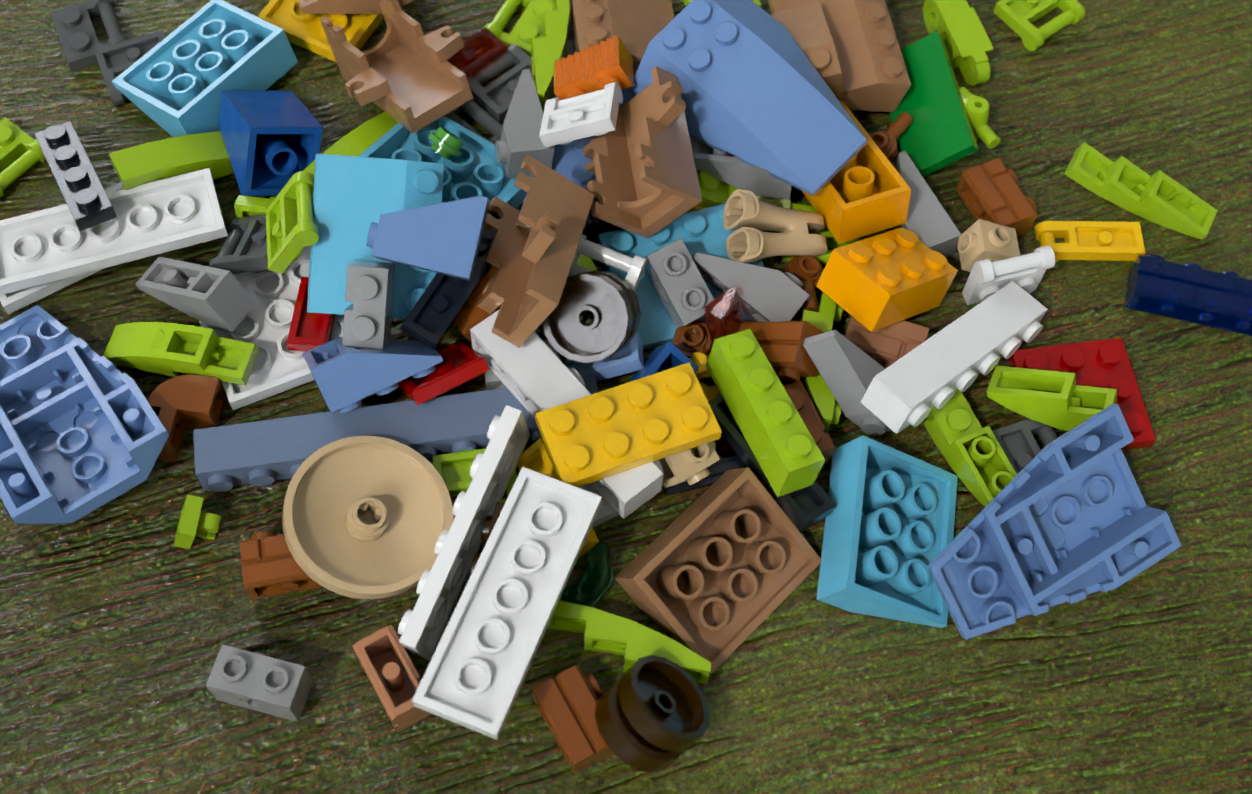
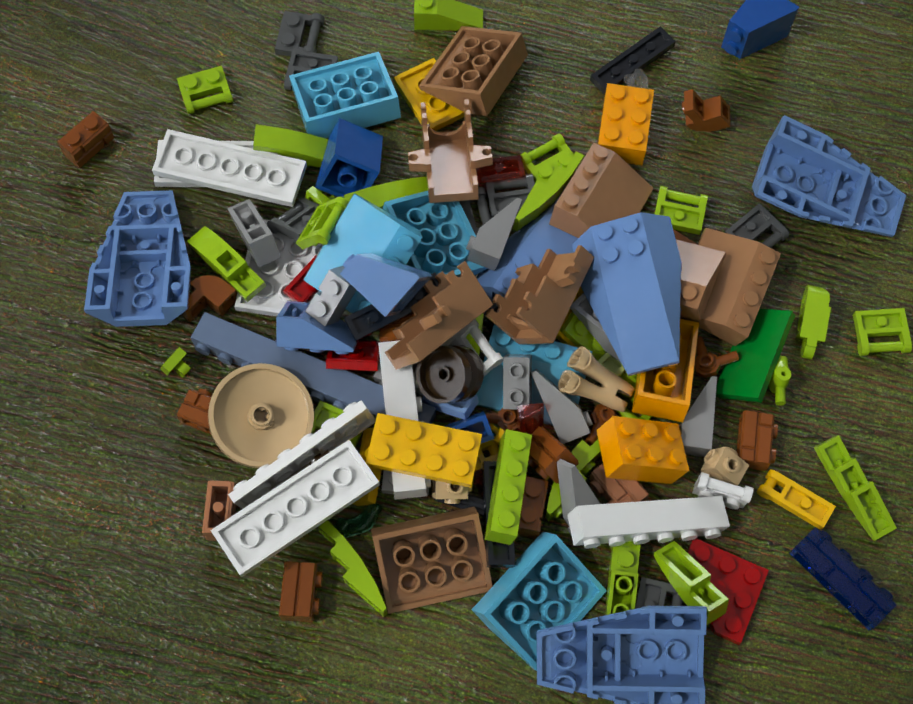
camera: 35 degrees right, 5 degrees up
plate [35,121,117,231] -> none
light grey brick [206,644,313,722] -> none
bright green plate [428,126,464,160] -> none
white plate [539,82,623,148] -> none
orange brick [554,35,635,100] -> none
dark brown wheel [595,655,710,773] -> none

